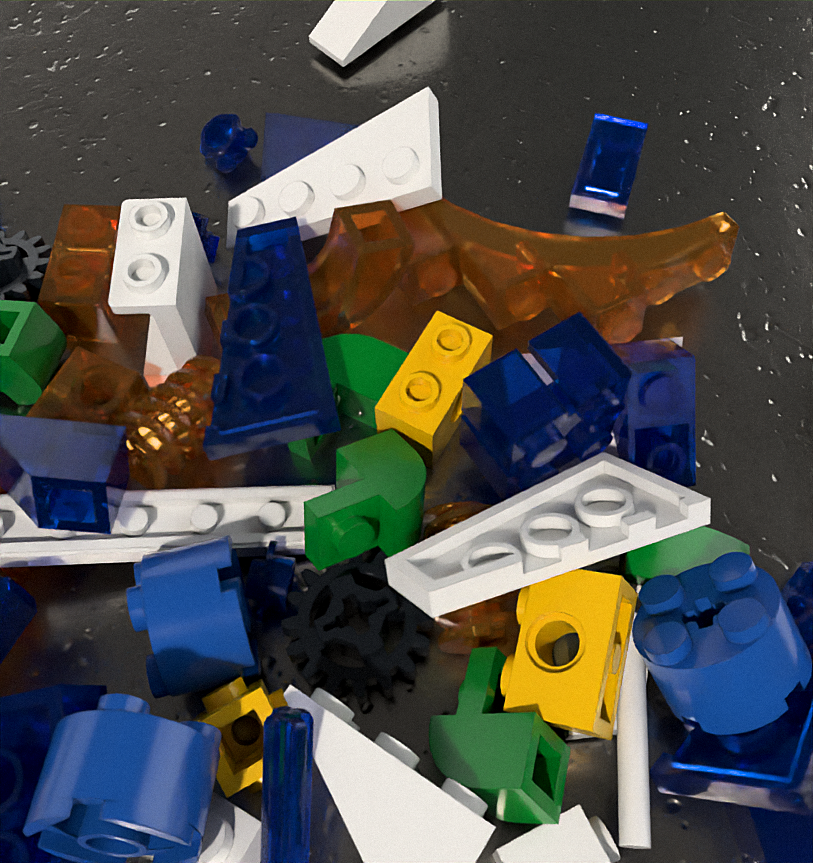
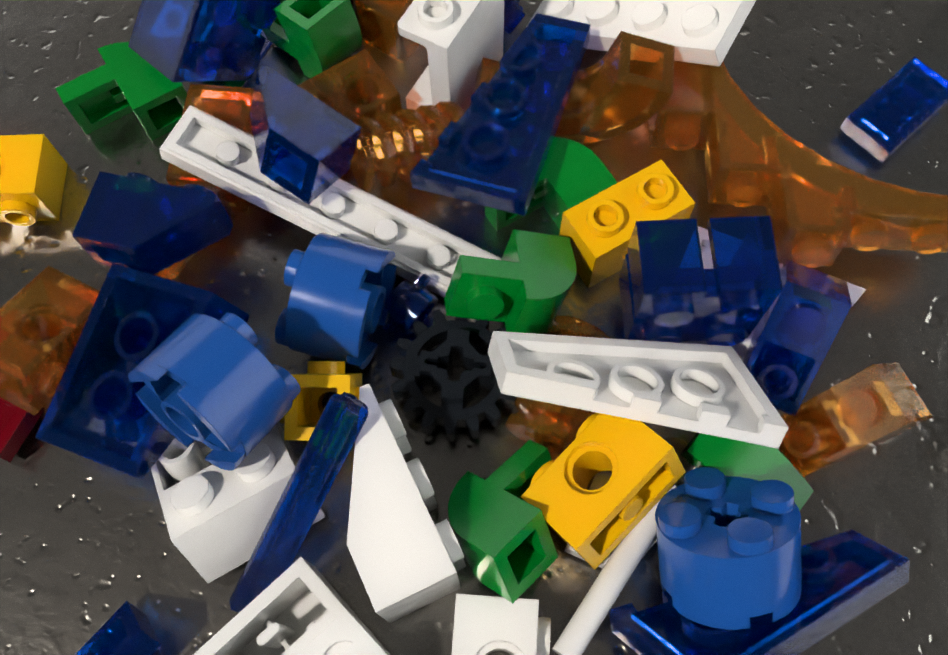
camera: 30 degrees right, 5 degrees up
none -> clear orange slope [779,362,933,477]

